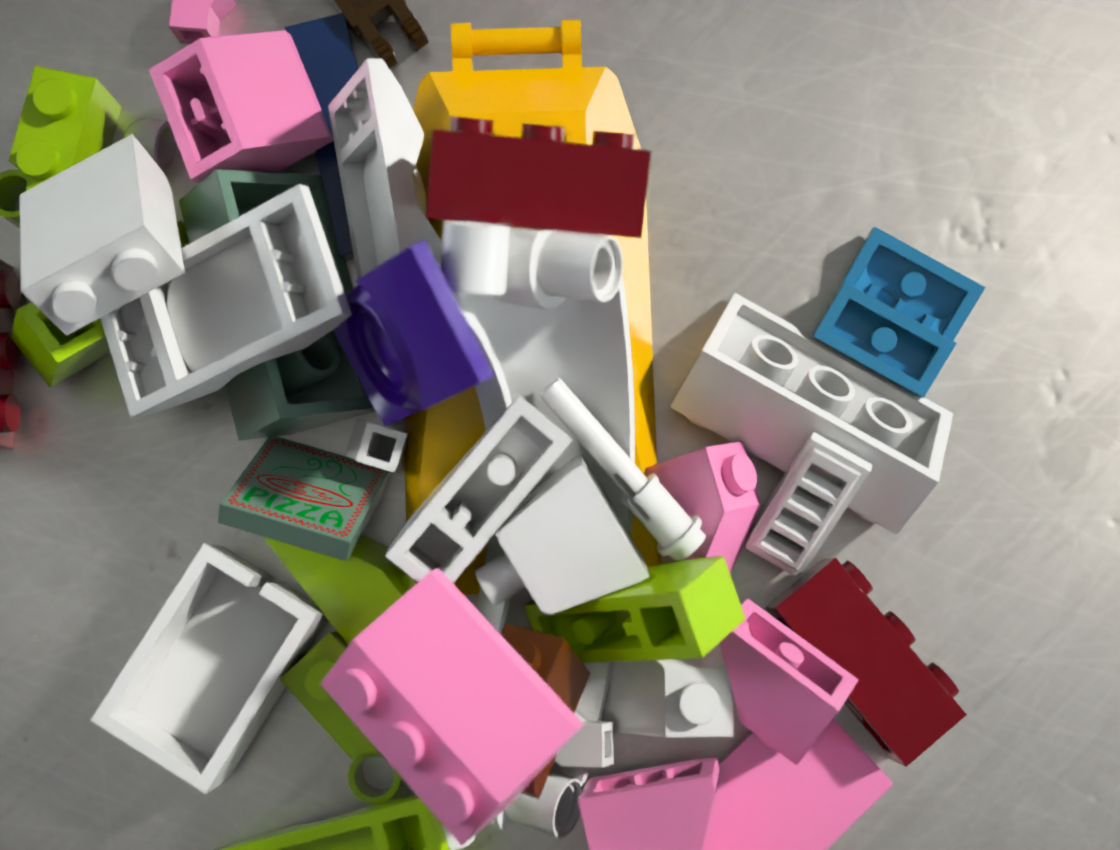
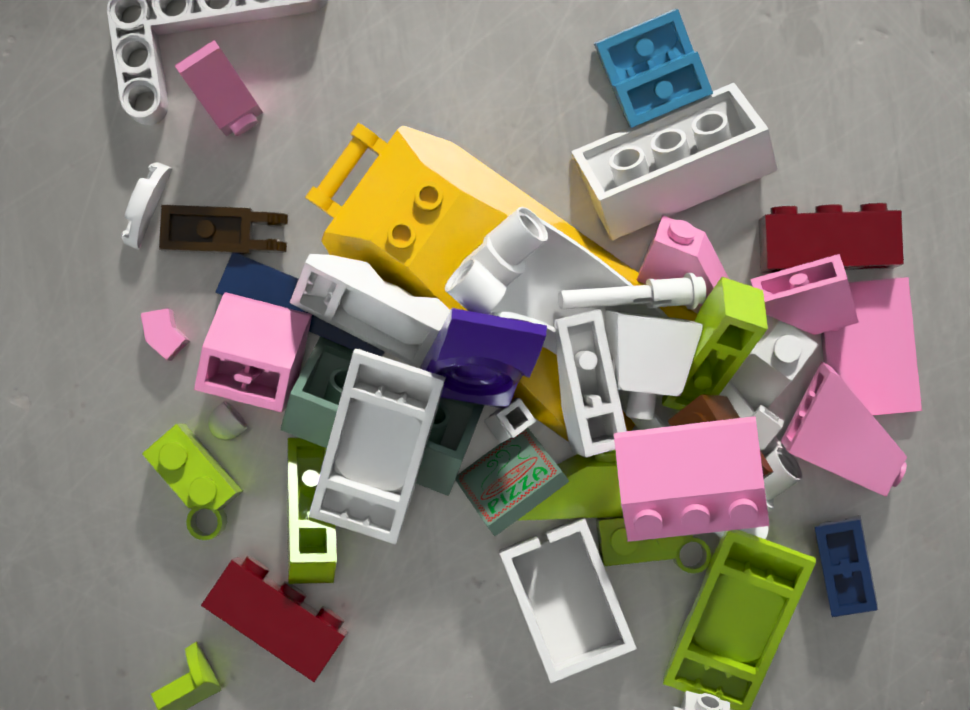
camera: 50 degrees left, 5 degrees up
white brick [20,134,185,335] -> none
dark red brick [426,116,651,239] -> none
white slope [745,432,873,576] -> none

